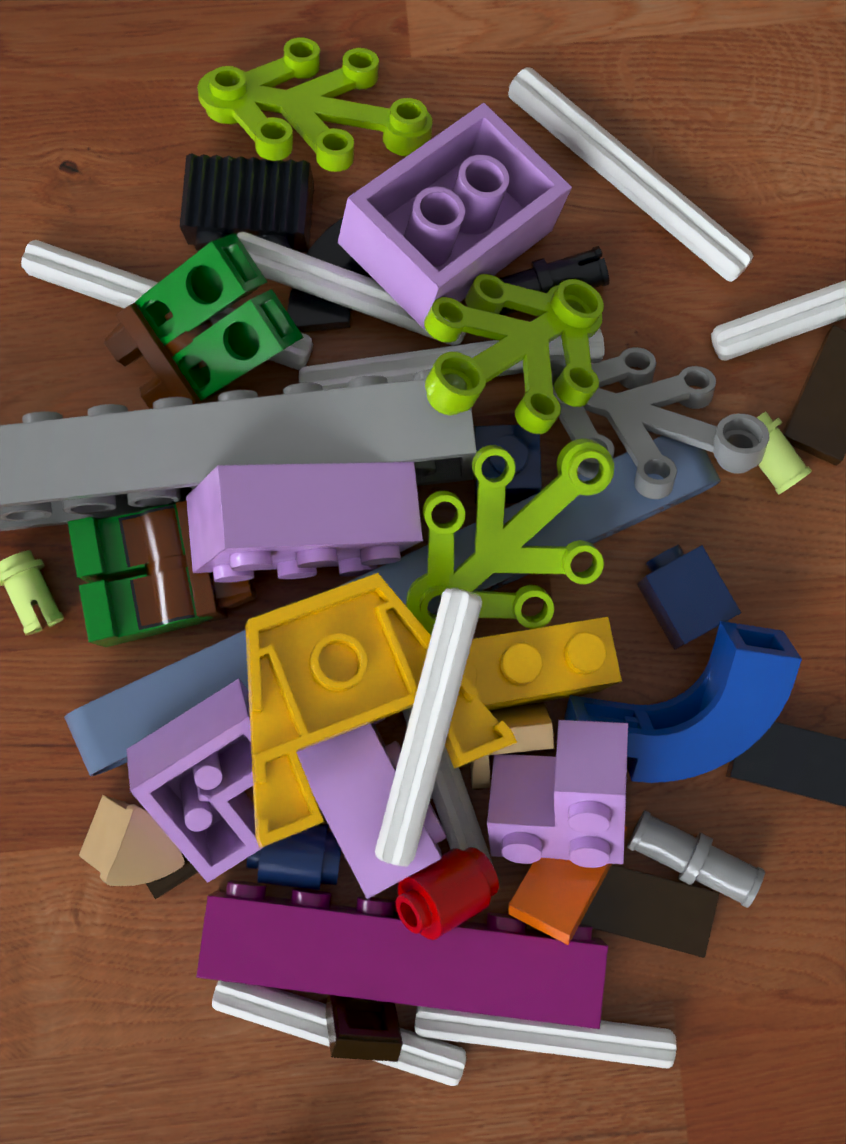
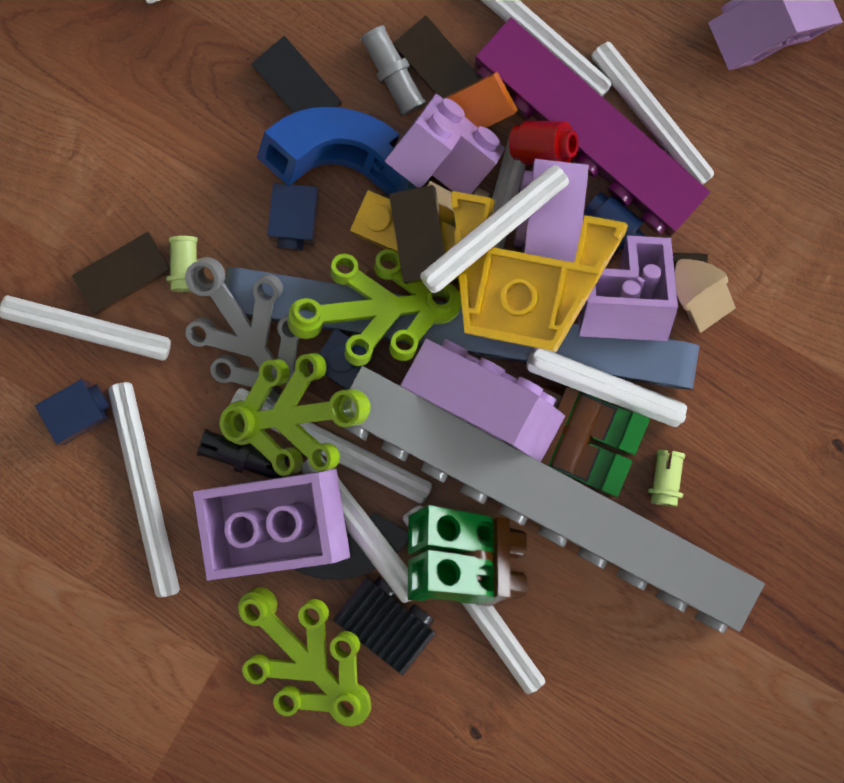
camera: 150 degrees left, 5 degrees up
dark brown tile [325,995,403,1062] -> none
none -> dark blue brick [35,379,110,445]
none -> dark brown tile [389,185,446,284]
none -> white axle [526,348,687,427]

